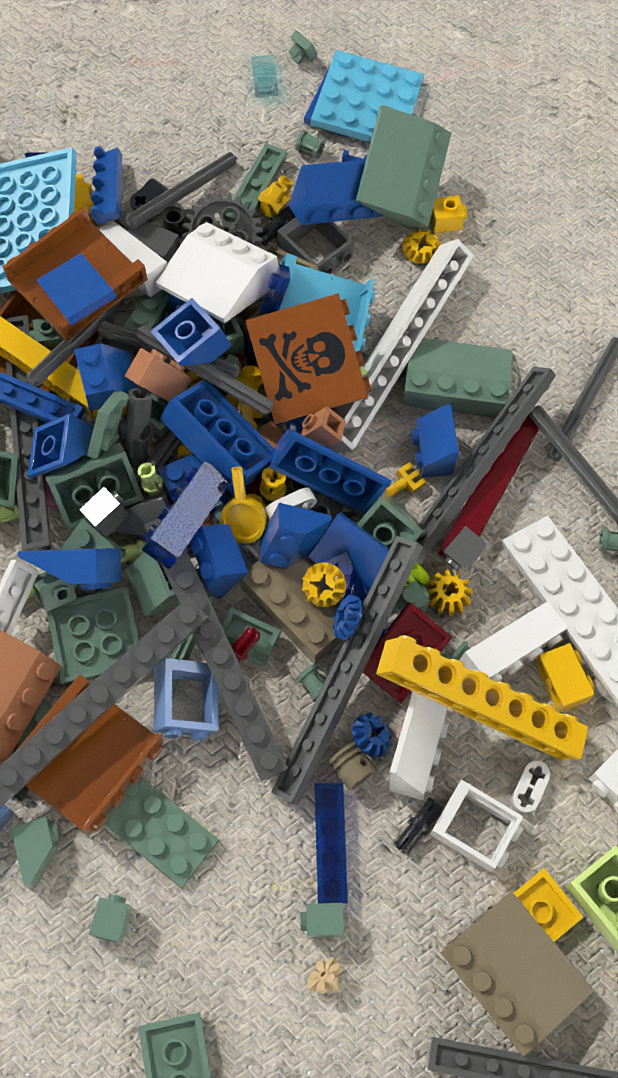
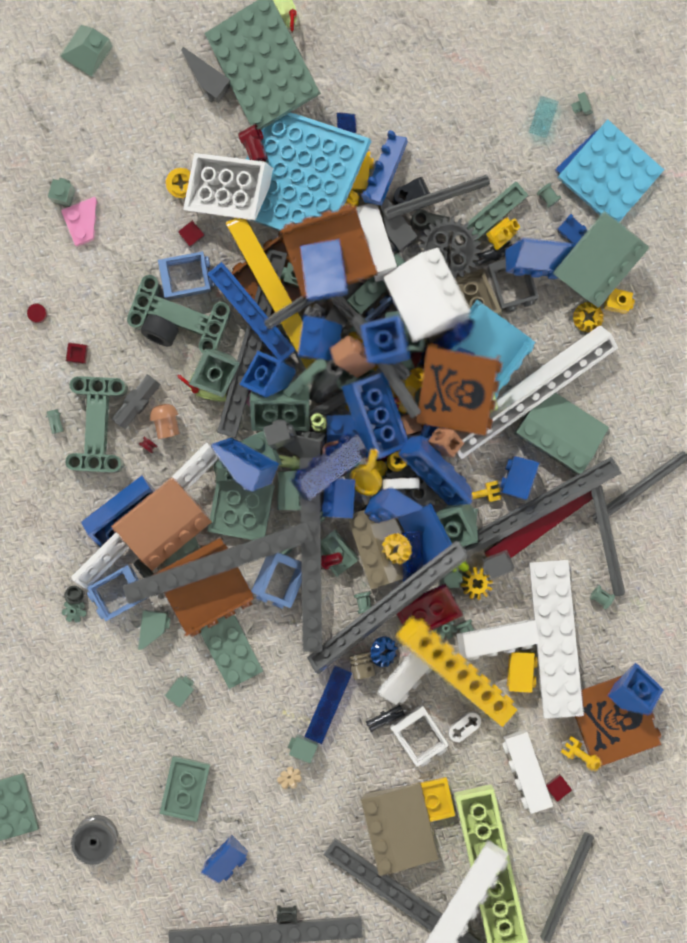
camera: 30 degrees right, 20 degrees up
blue gear [332,595,362,640] -> none

